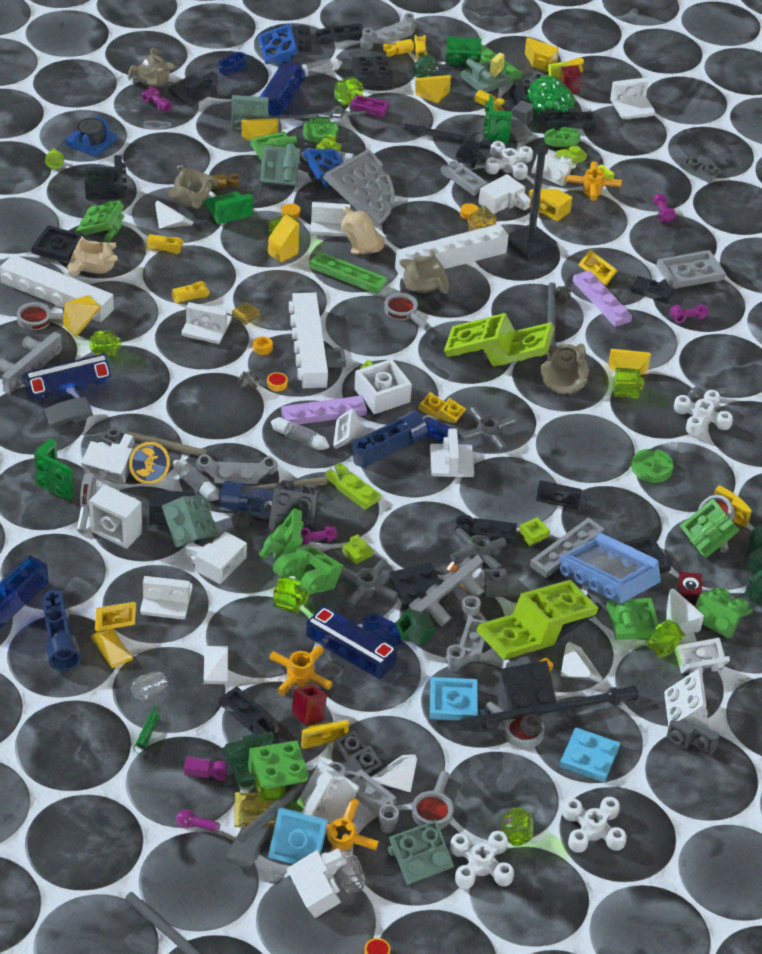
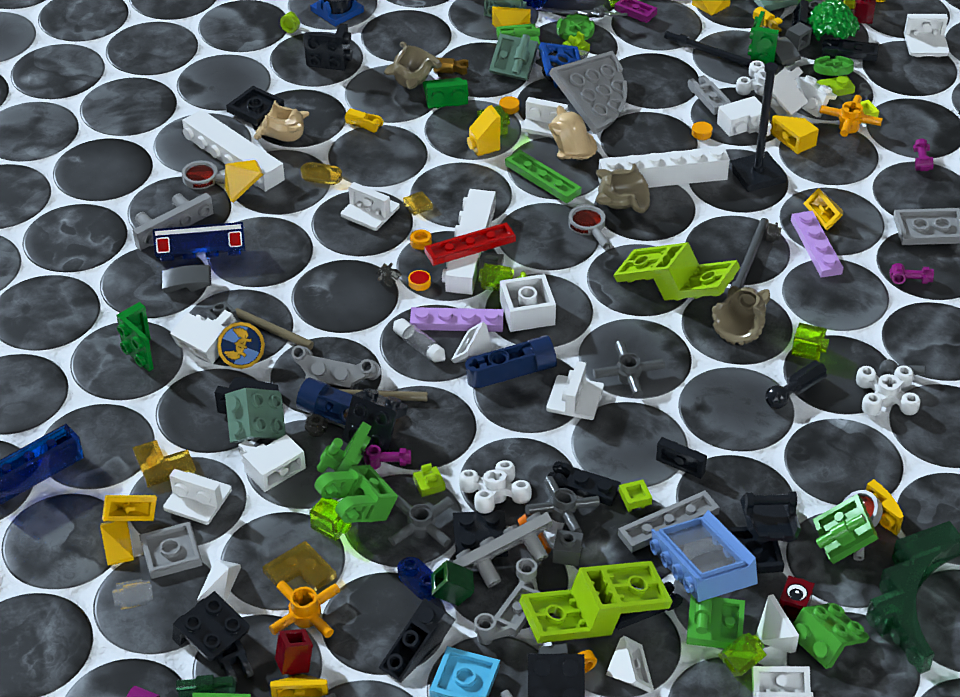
camera: 20 degrees right, 0 degrees up
dark blue beam [42,590,81,671] -> none
bright green plate [76,200,124,242] -> none
light grey piece [76,473,96,533] -> none
clear neon green head [89,330,121,357] -> none
white brick [89,485,142,549] -> none
green piece [134,706,161,754] -> none
white slope [155,201,194,229] -> none
yellow bar [172,281,210,304] -> none
piece [173,459,220,502] -> none
clear blue brick [306,605,398,680] -> none
lime hinge [325,463,381,510] -> none
yellow slope [418,392,466,423] -> none
clear blue plate [424,417,460,443] -> none
black shield [455,132,487,169] -> none
clear yellow brick [468,205,497,231] -> none
yellow slope [608,349,651,382] -> none
black plate [630,276,674,303] -> none
bright green tile [631,449,673,483] -> none
none -> clear yellow tile [132,440,196,487]
none -> light grey tile [139,522,203,579]
none -> black bracket [172,591,250,661]
none -> clear yellow tile [262,540,337,591]
none -> clear yellow tile [300,162,342,185]
none -> black slope [379,598,456,683]
none -> red tile [424,222,516,266]
none -> white gear [459,460,532,514]
none -> clear neon green brick [478,263,514,292]
none -> black shield [740,491,801,543]
none -> white hinge [758,66,808,117]
none -> black piece [765,360,827,409]

